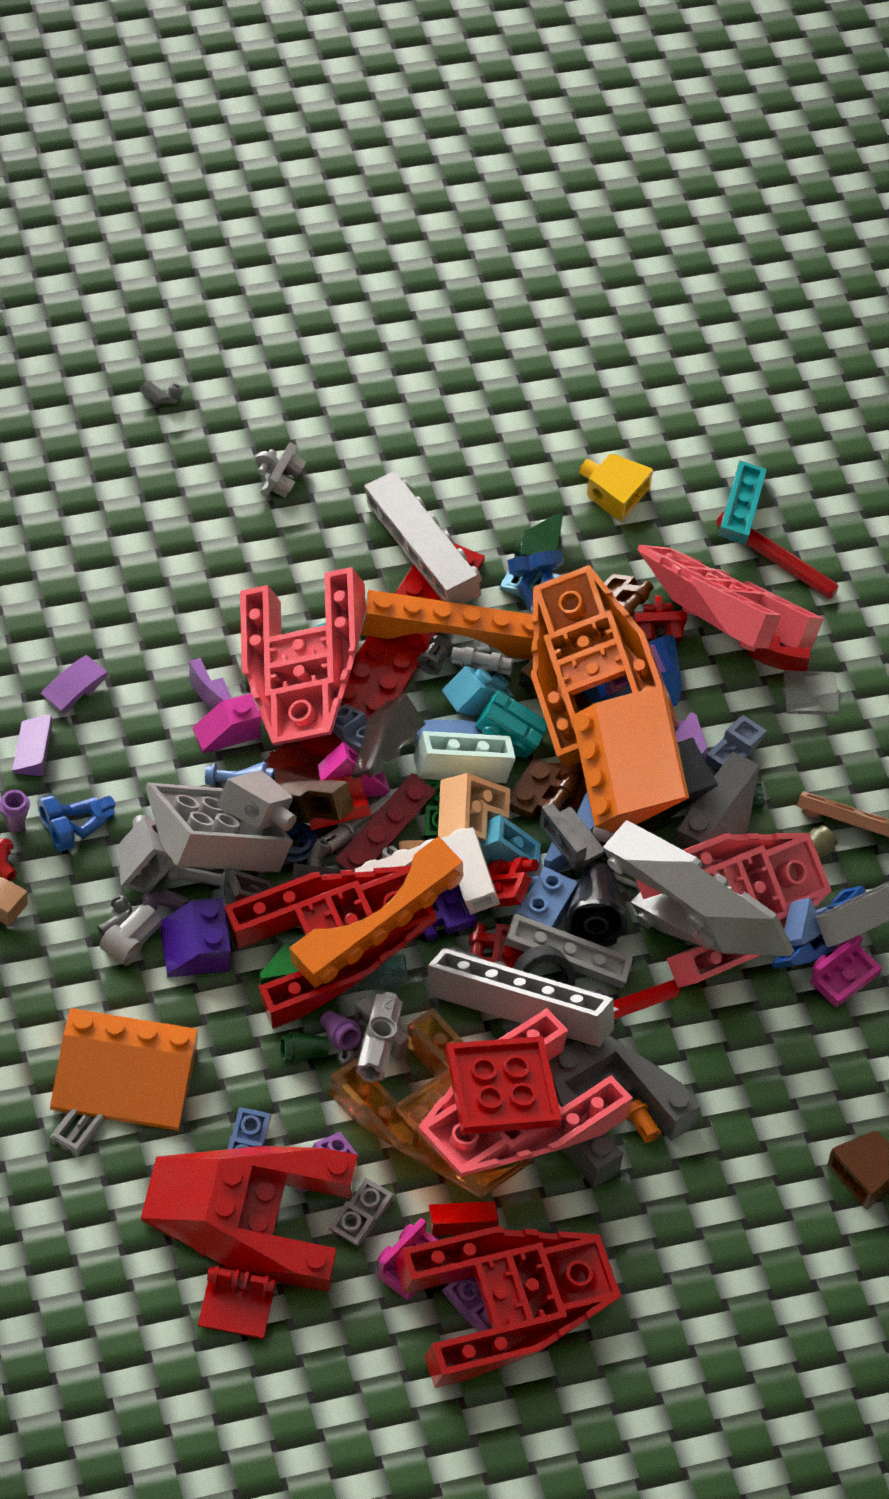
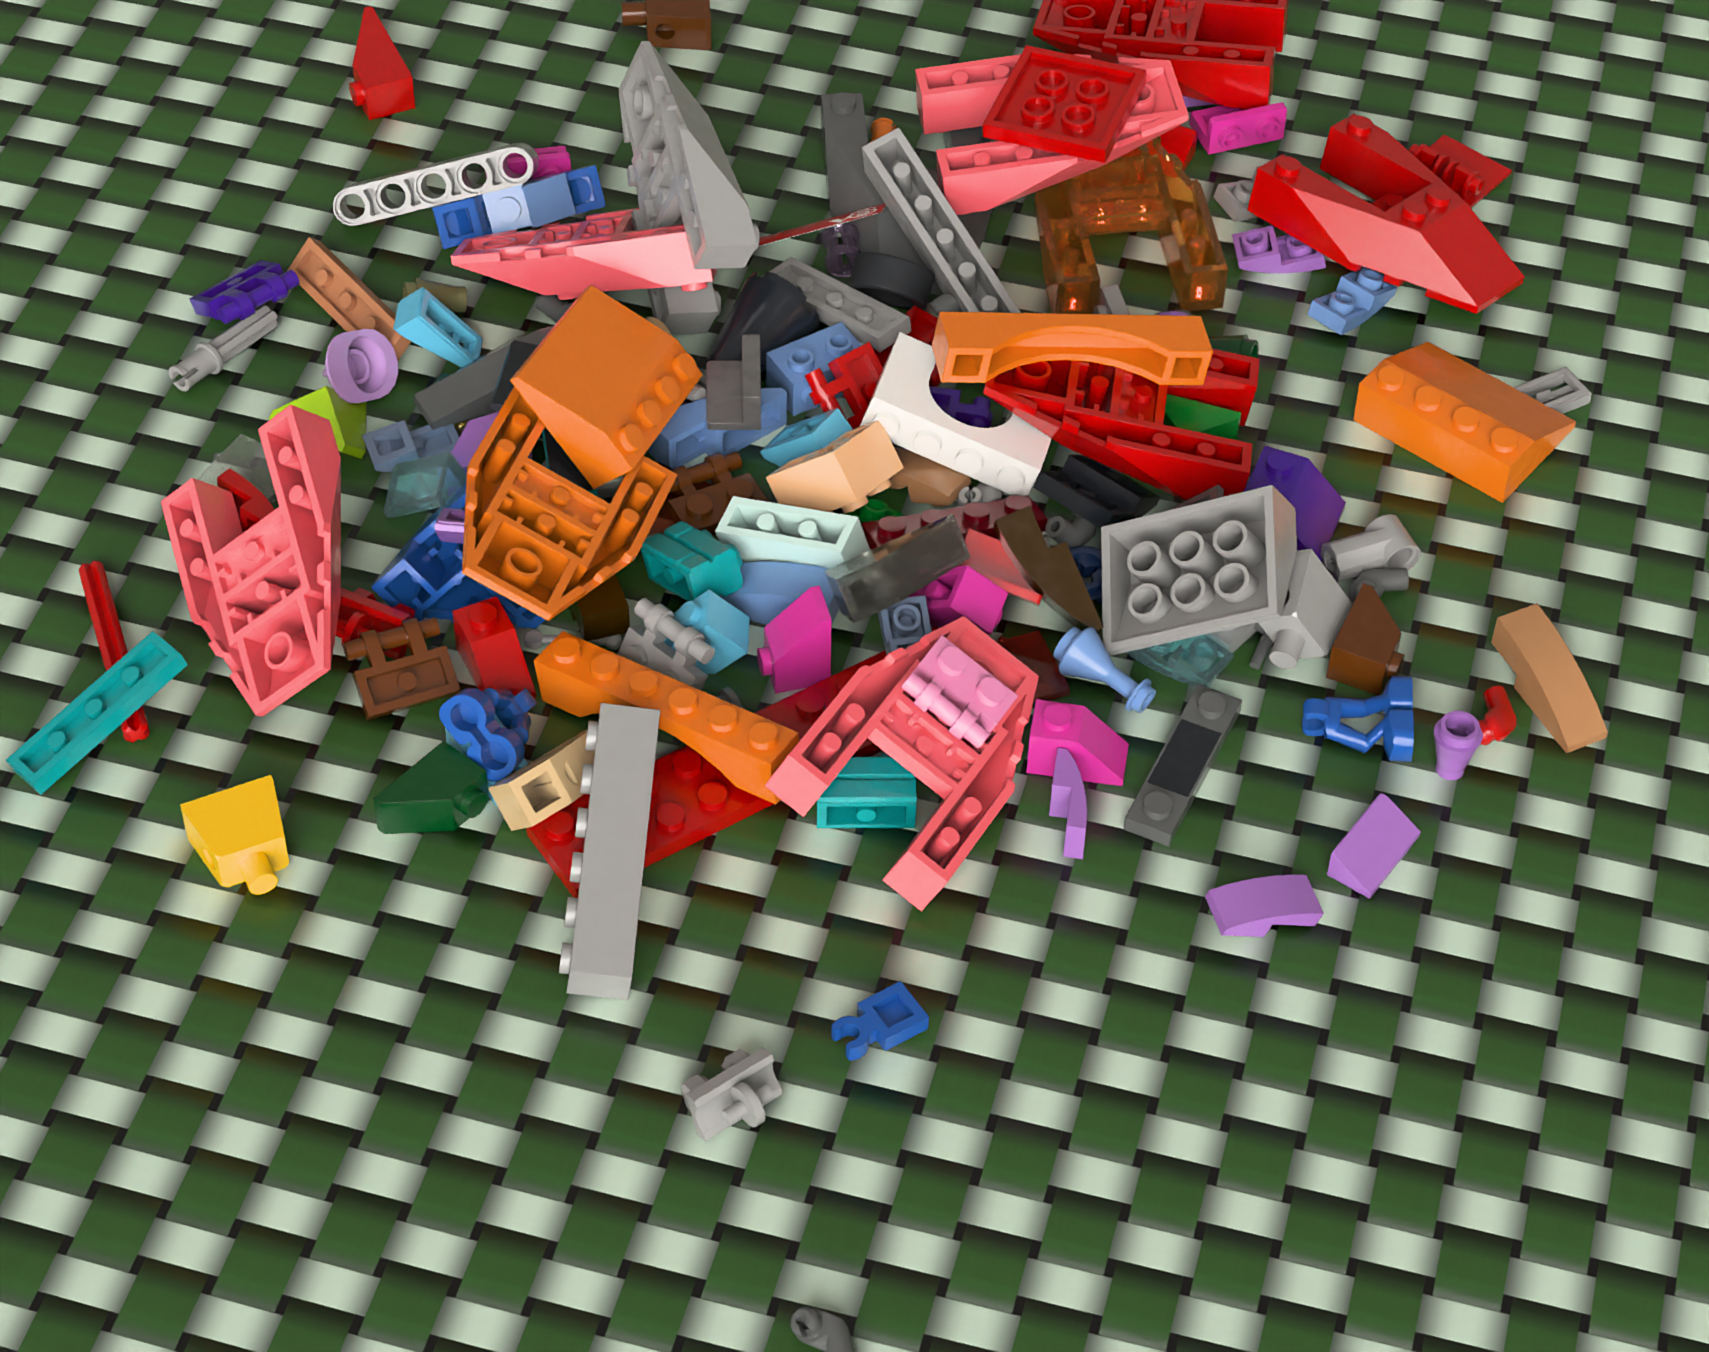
camera: 145 degrees left, 5 degrees down
light grey torso [217,770,296,831] -> none
light grey piece [356,991,403,1083] -> none
none -> lime slope [269,386,367,459]
none -> lavender piece [322,329,398,404]
none -> clear light blue slope [383,451,467,518]
none -> medium azure slope [393,287,483,368]
none -> tan slope [488,729,595,831]
none -> dark pink slope [757,586,832,694]
none -> blue plate [831,981,929,1061]
none -> bright pink plate [901,635,1018,749]
none -> dark grey plate [1124,684,1242,847]
none -> reddish brown slope [1326,583,1405,695]

